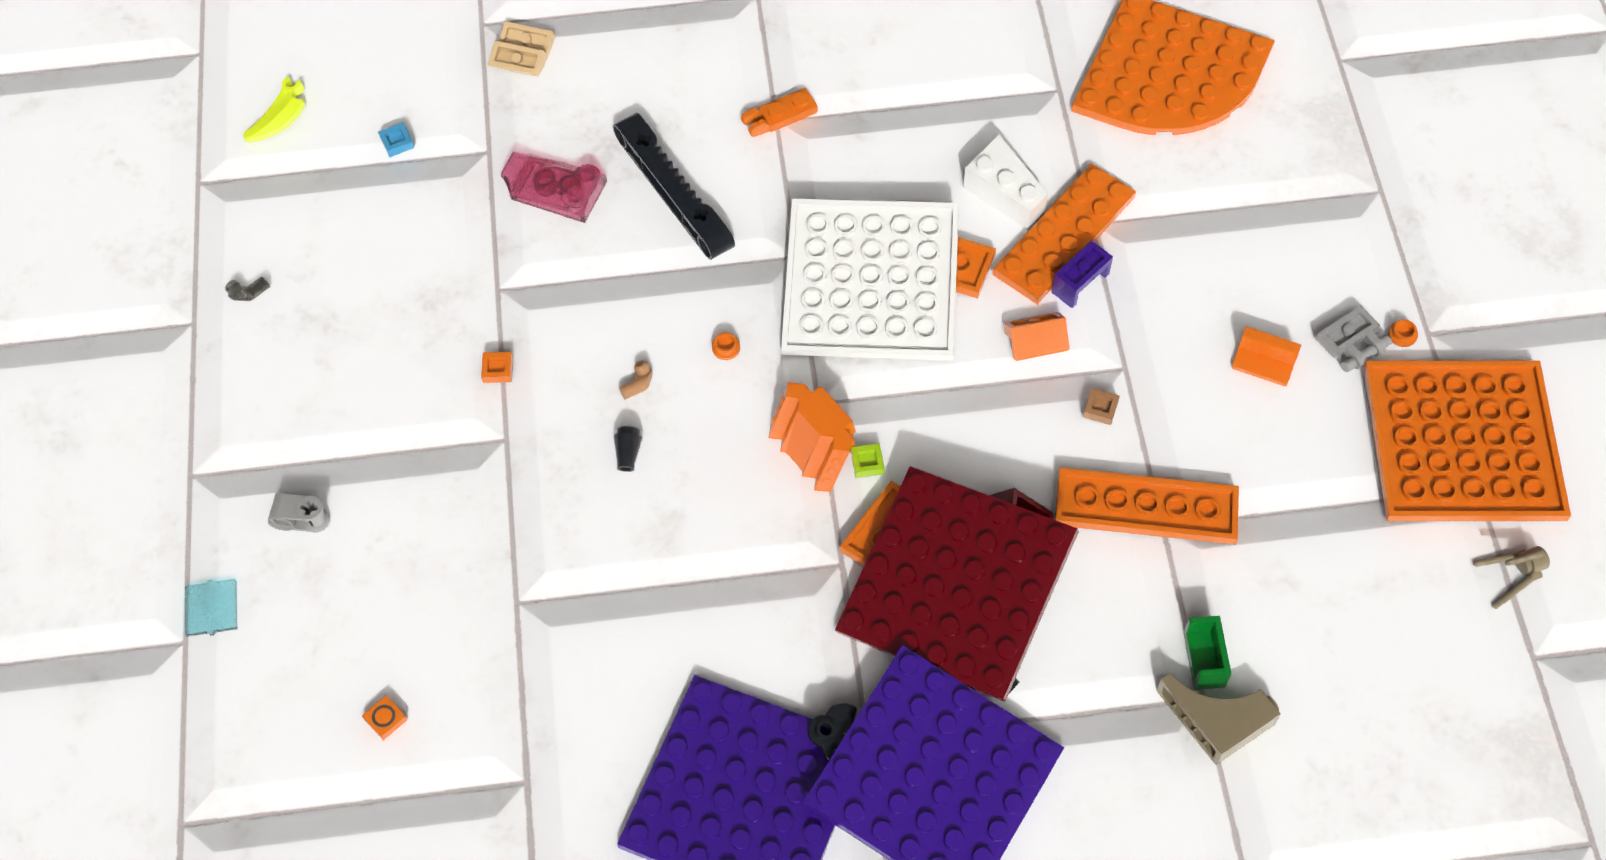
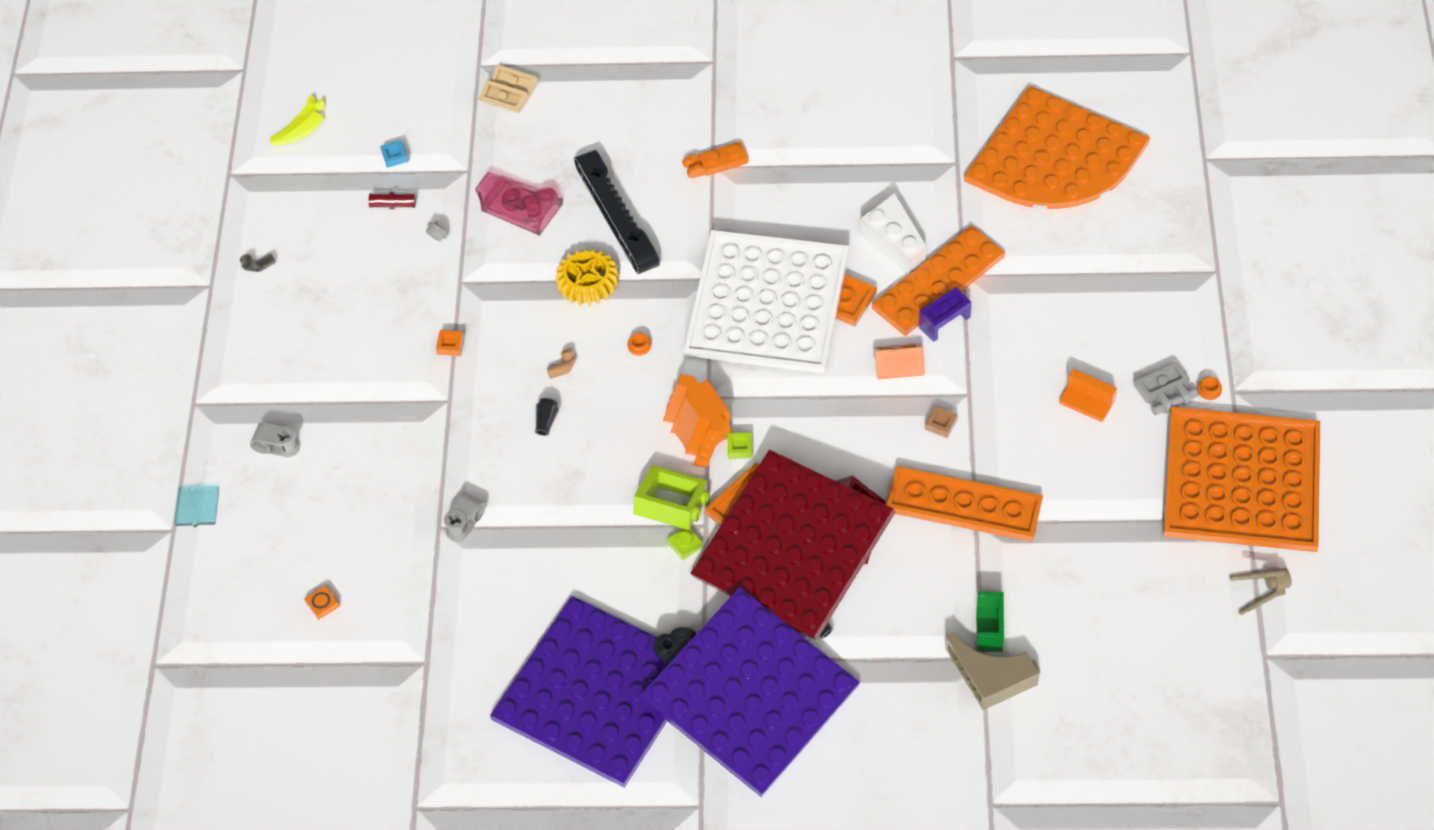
camera: 10 degrees right, 5 degrees down
none -> dark red pin [368,191,416,210]
none -> light grey plate [426,221,448,242]
none -> light grey piece [444,493,486,542]
none -> yellow gear [555,248,619,307]
none -> lime window [633,465,710,530]
none -> lime plate [667,529,703,560]

